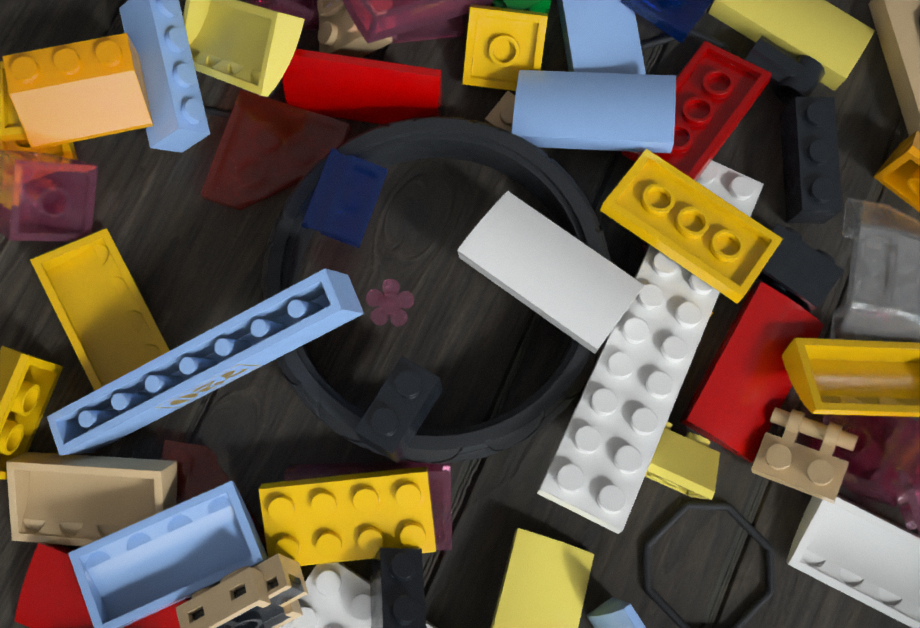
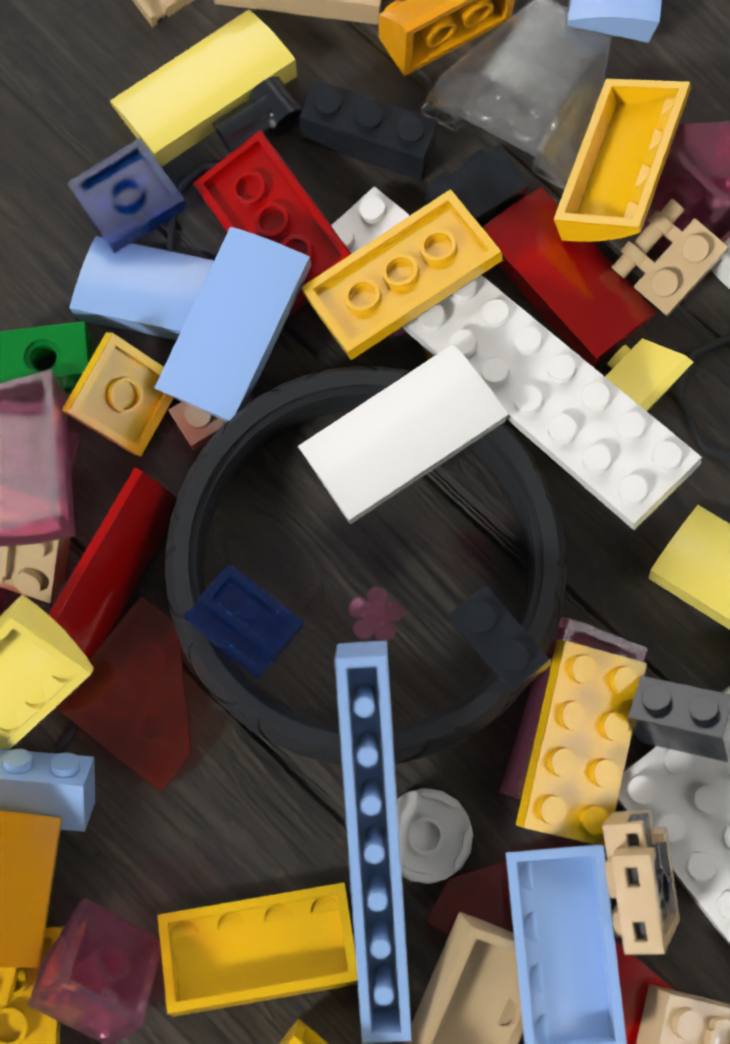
camera: 70 degrees left, 0 degrees up
none -> white tile [397,788,473,884]

